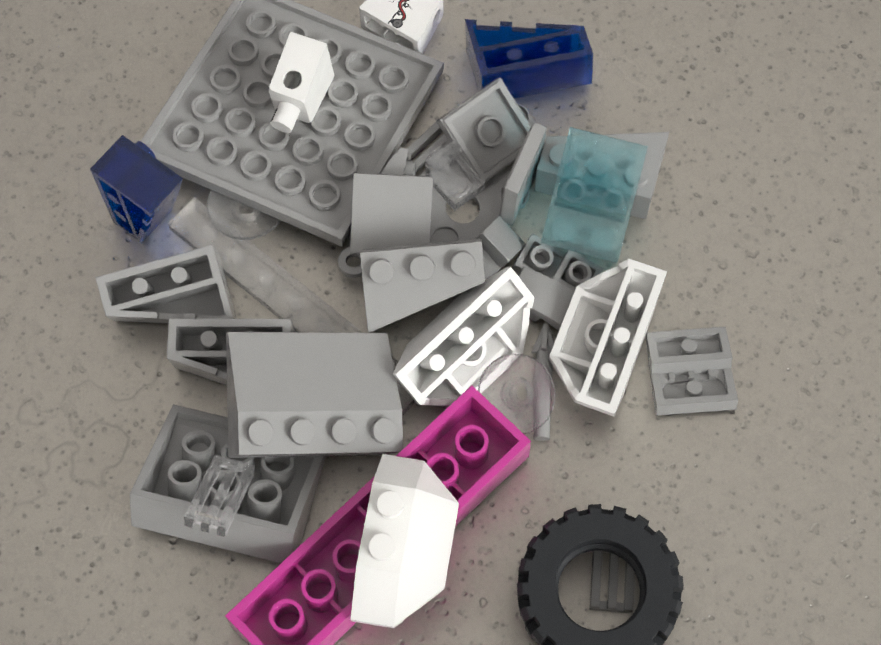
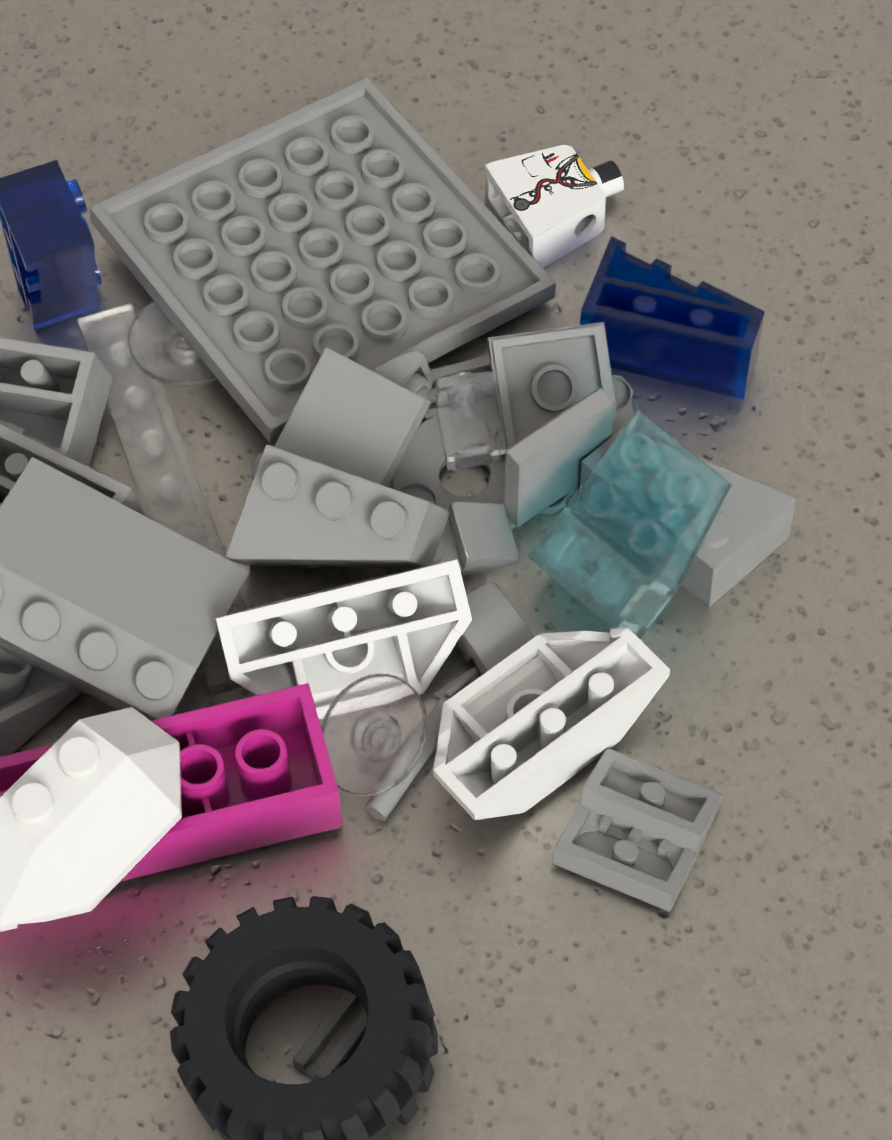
camera: 30 degrees right, 10 degrees down
white torso [269,32,335,133] -> none
light grey slope [512,233,604,291] -> none

